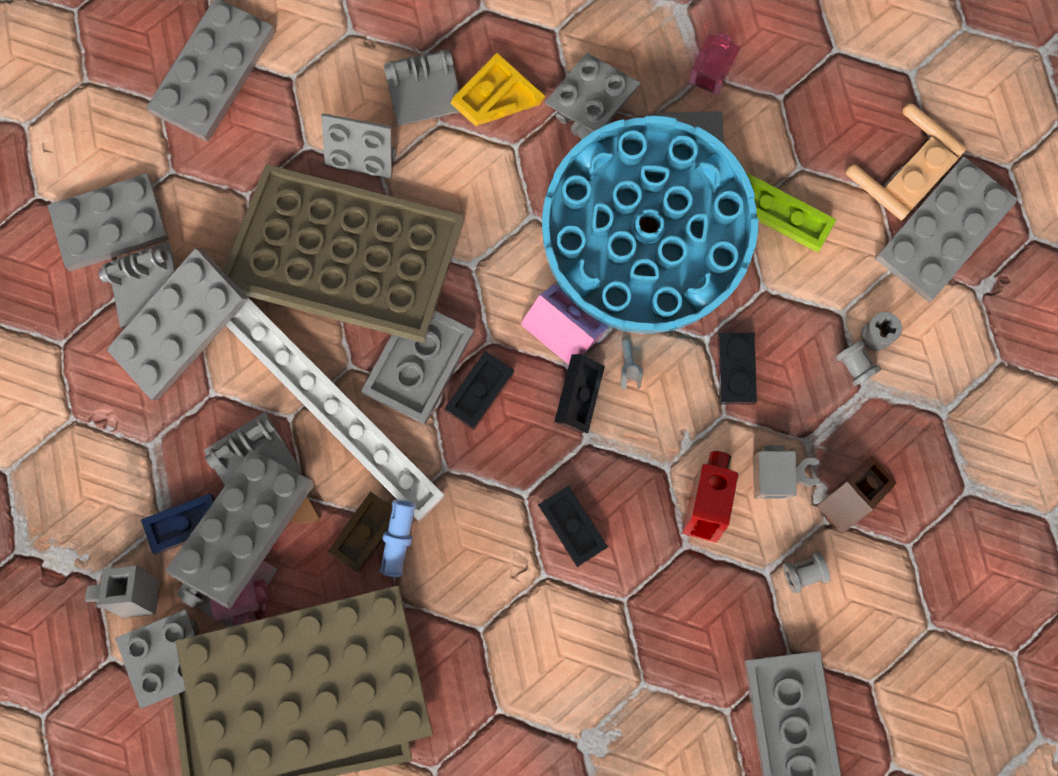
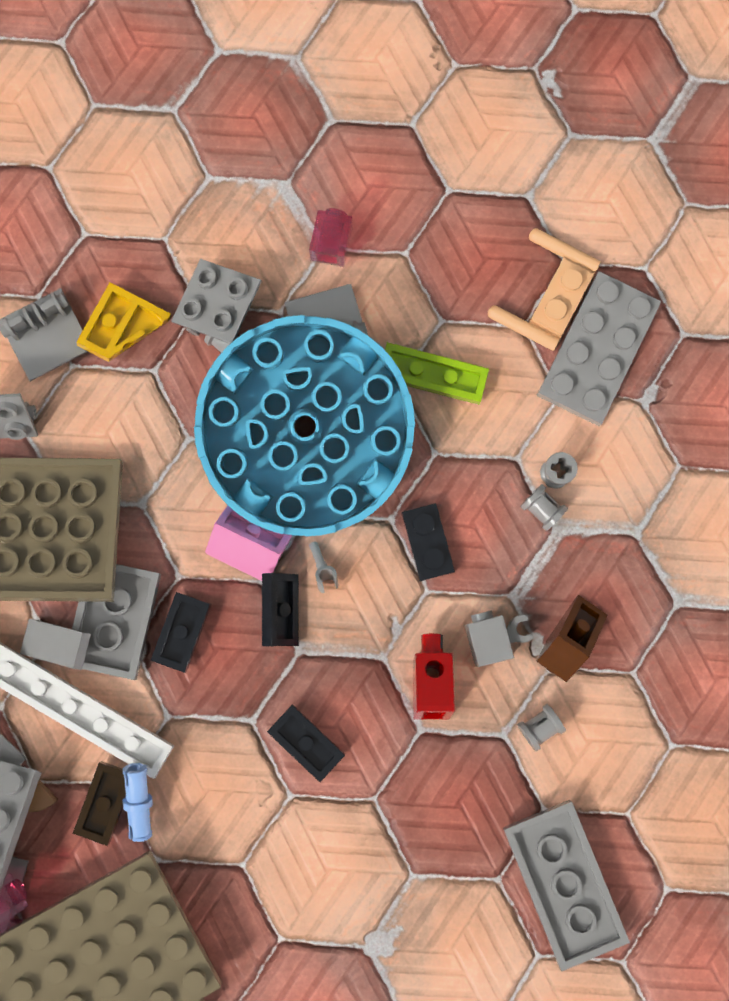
camera: 20 degrees left, 5 degrees up
none -> light grey tile [20,619,91,670]

